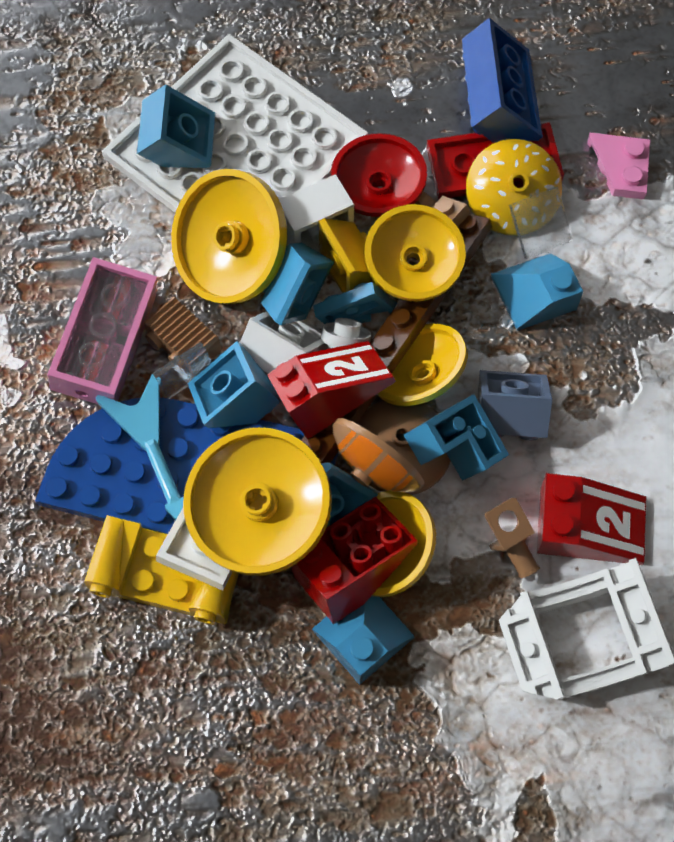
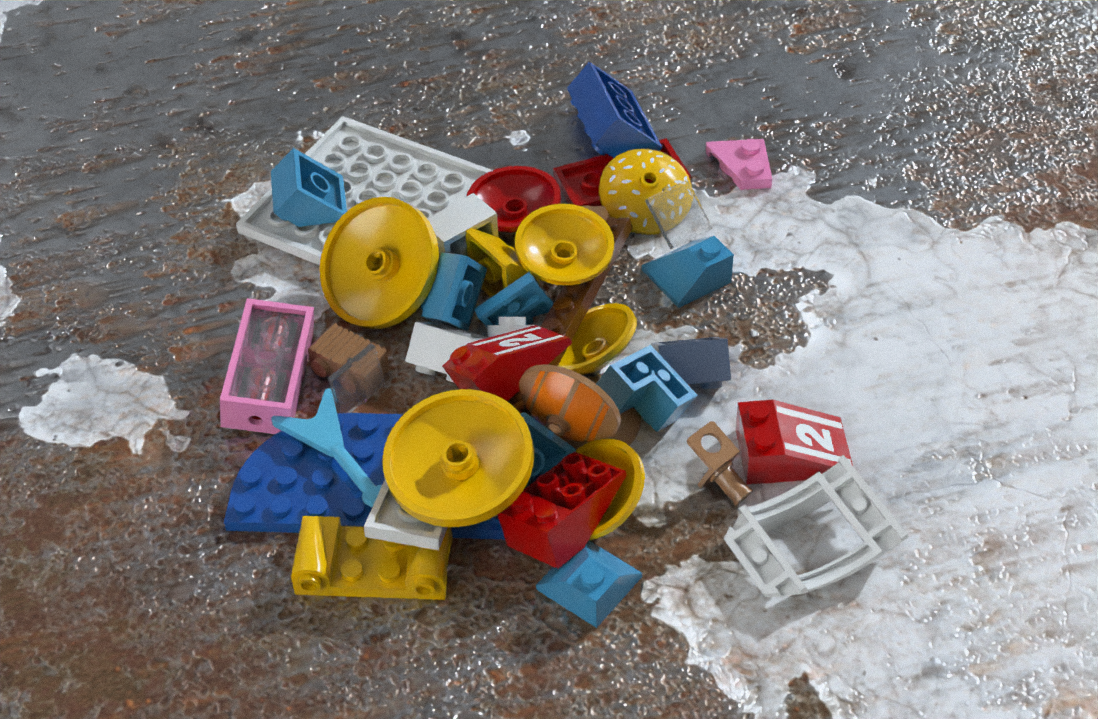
camera: 10 degrees left, 20 degrees down
dark azure slope [188,341,281,428] -> none

